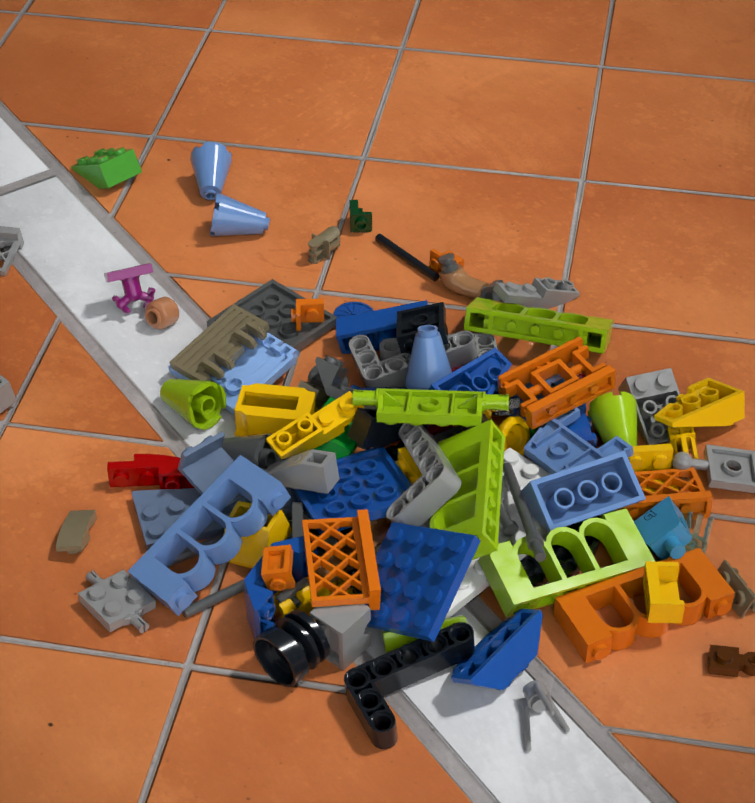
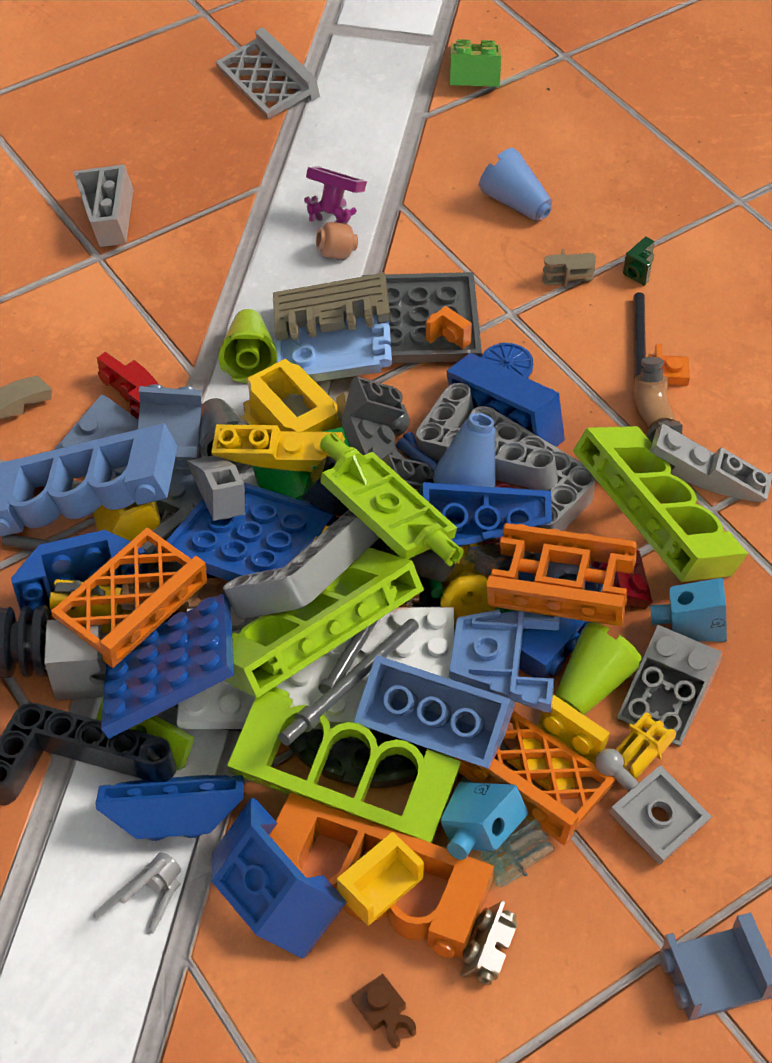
camera: 45 degrees right, 10 degrees up
medium blue cone [190,142,232,200] -> none
orange bracket [261,544,295,591] -> none
black plate [396,302,448,354] -> none
yellow wedge [654,378,745,427] -> none
none -> blue slope [211,798,347,958]
none -> dark azure torso [650,578,727,642]

